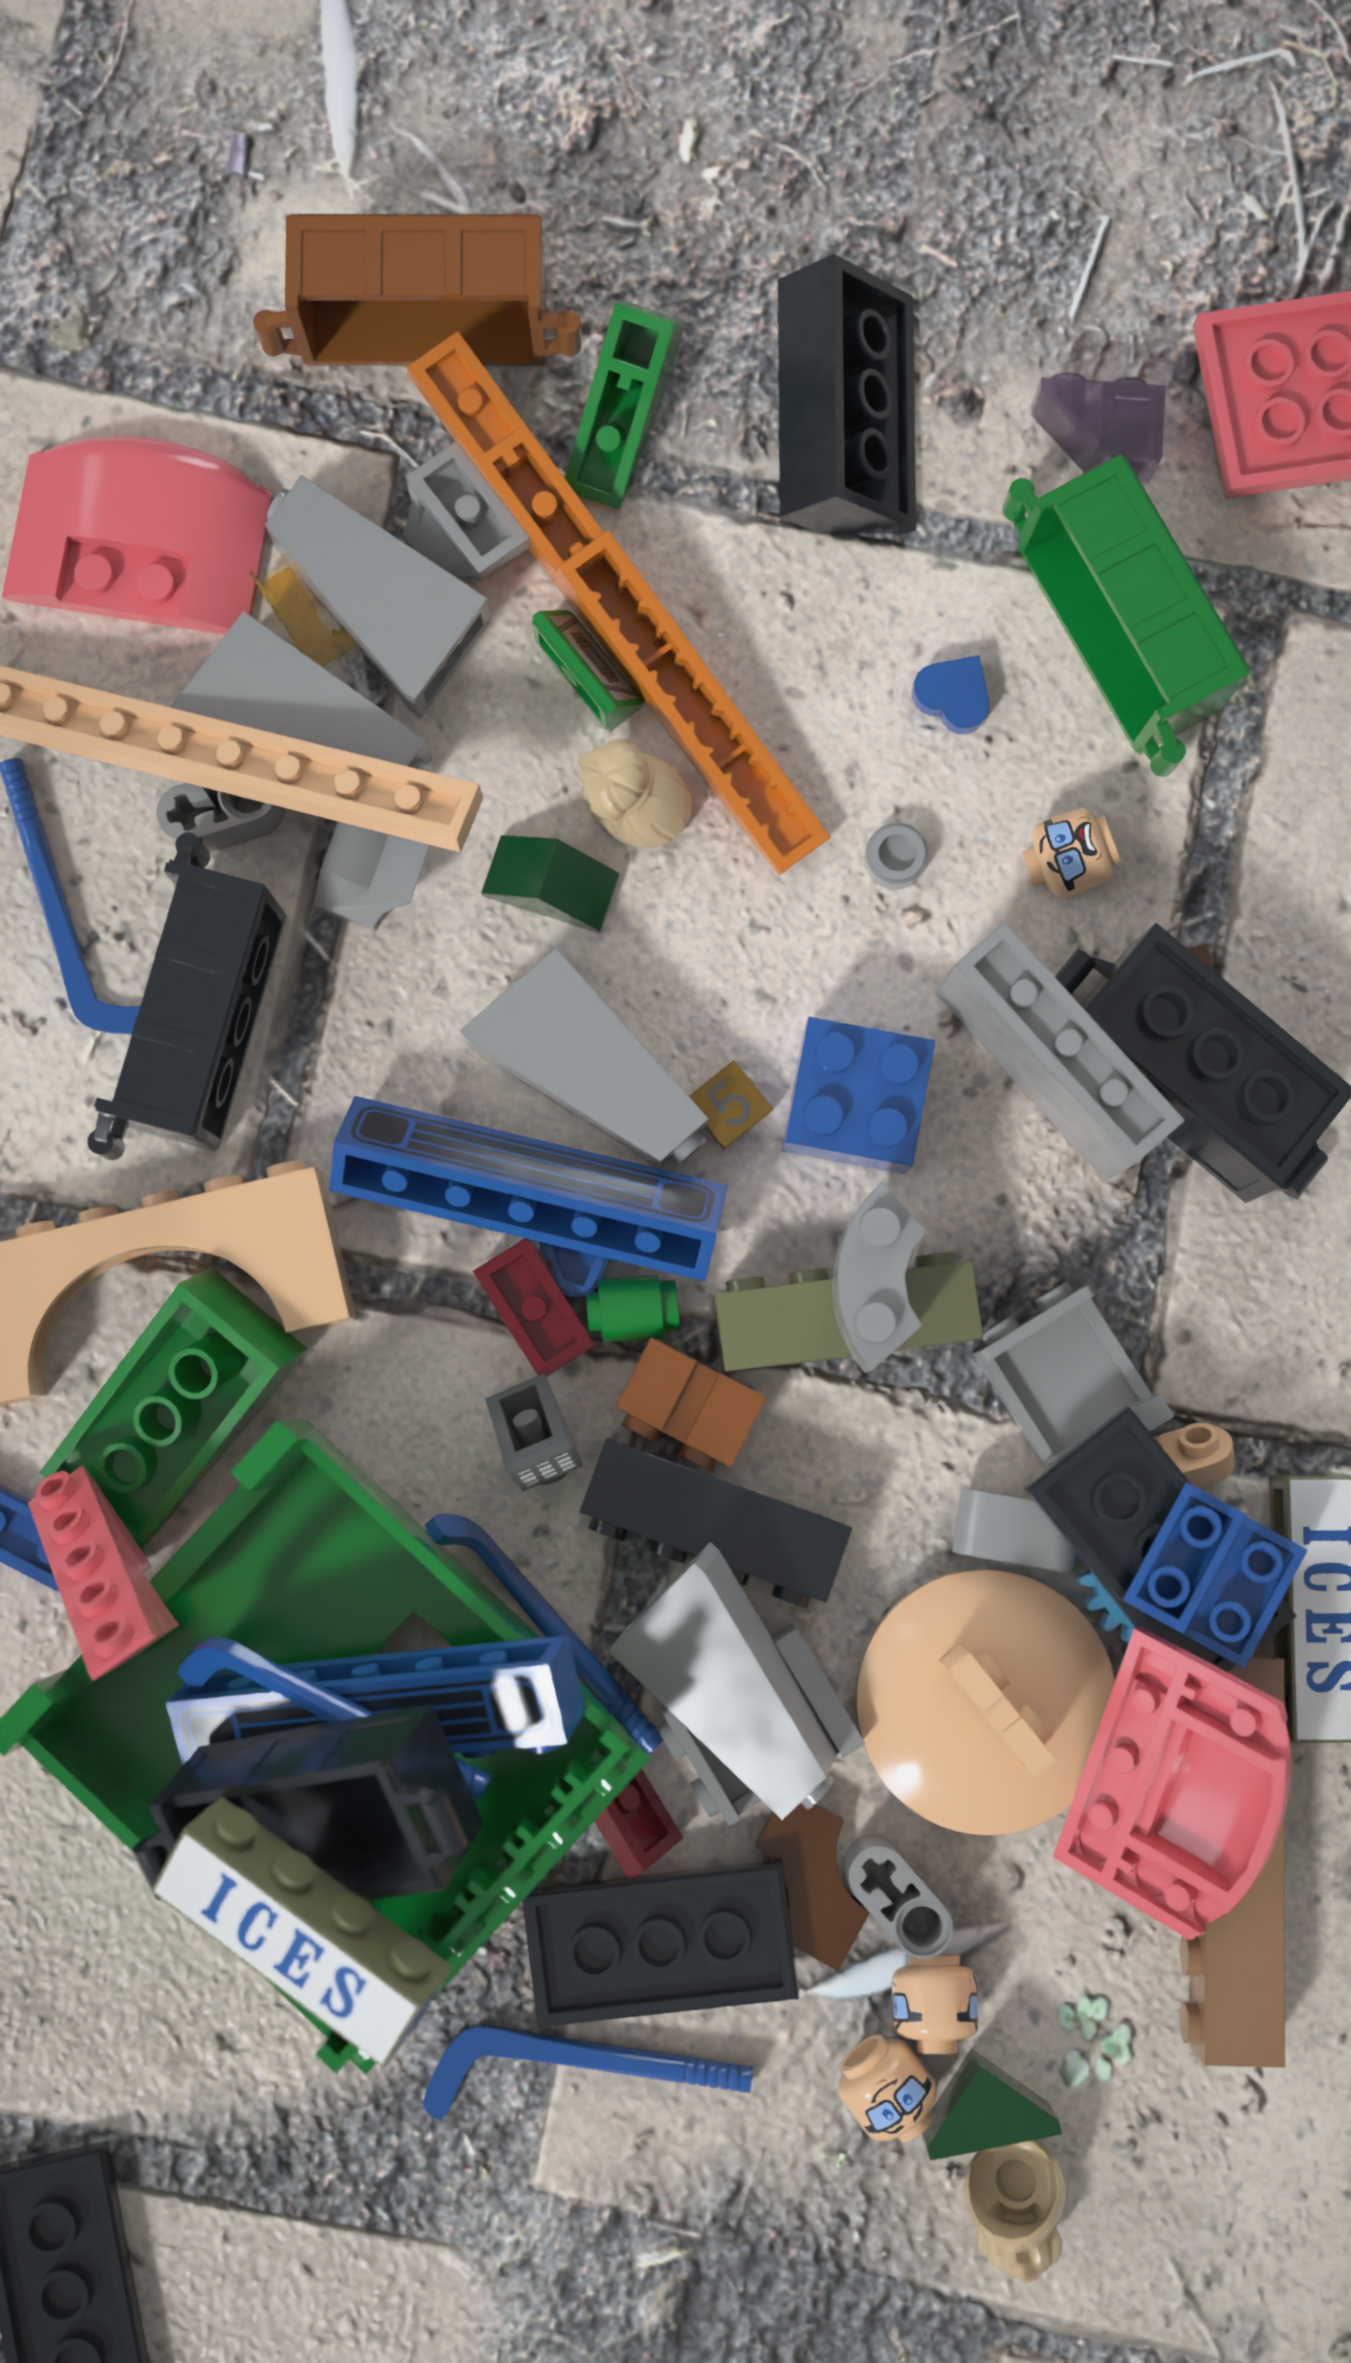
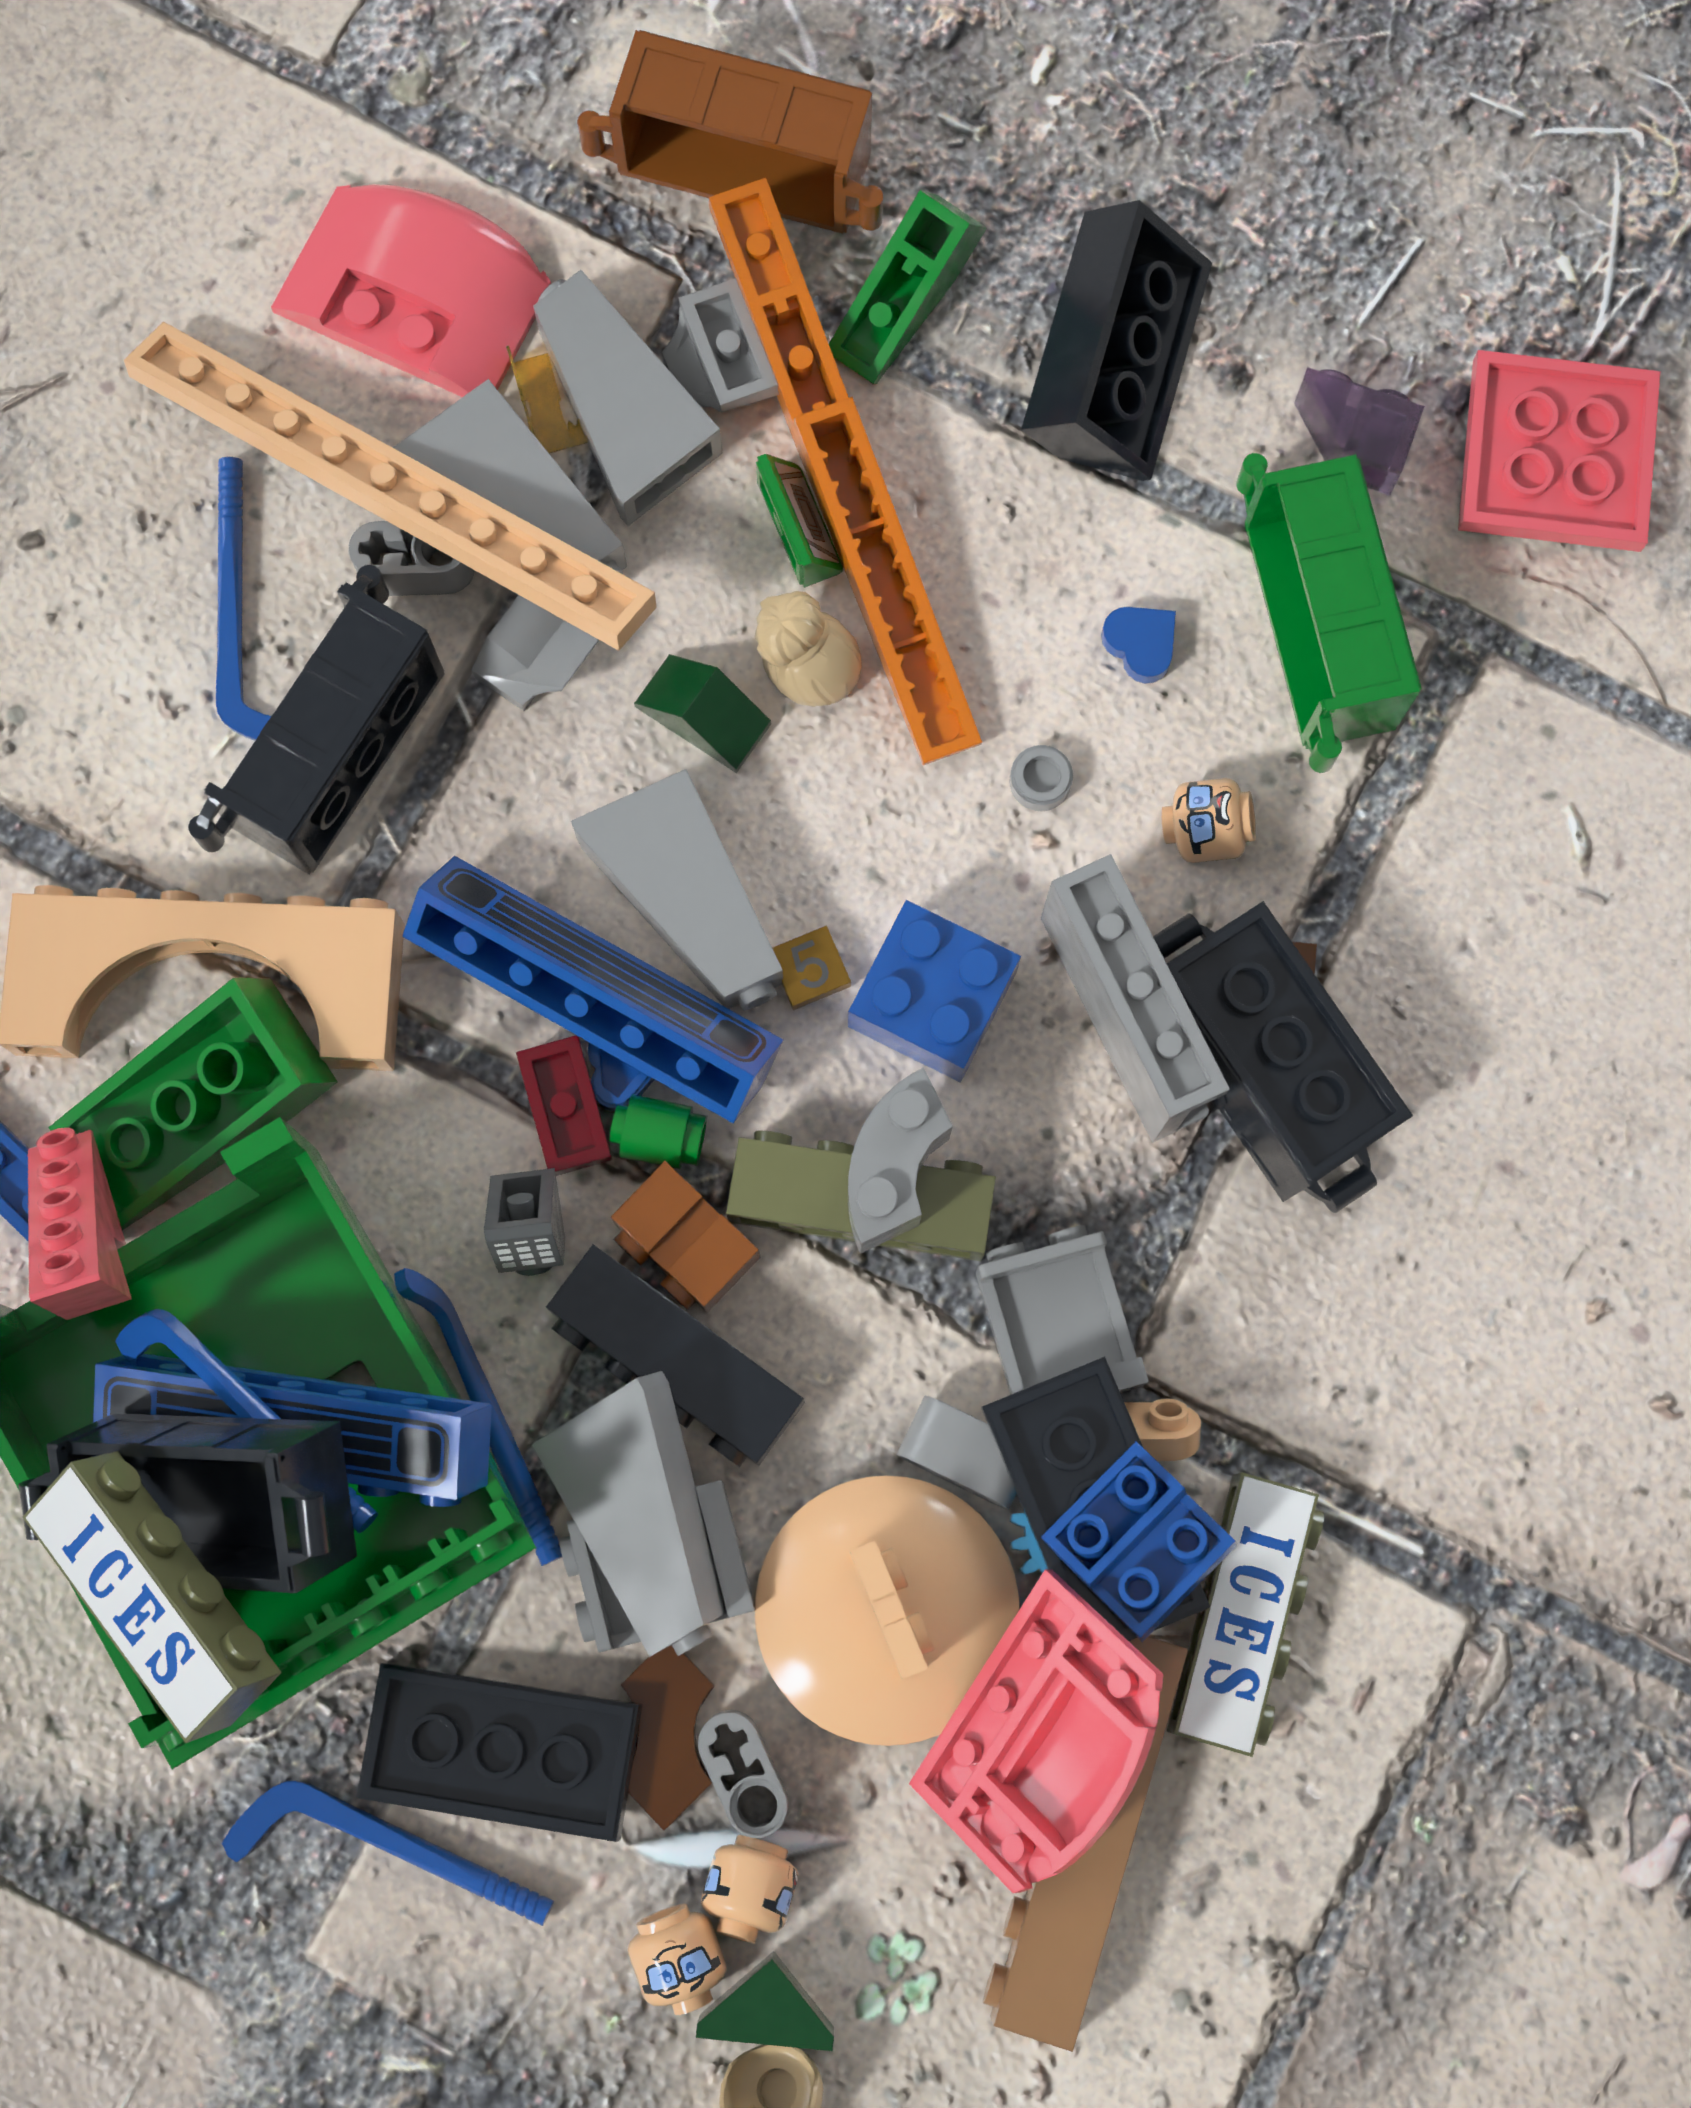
camera: 20 degrees right, 5 degrees down
dark red plate [594,1769,684,1878] -> none

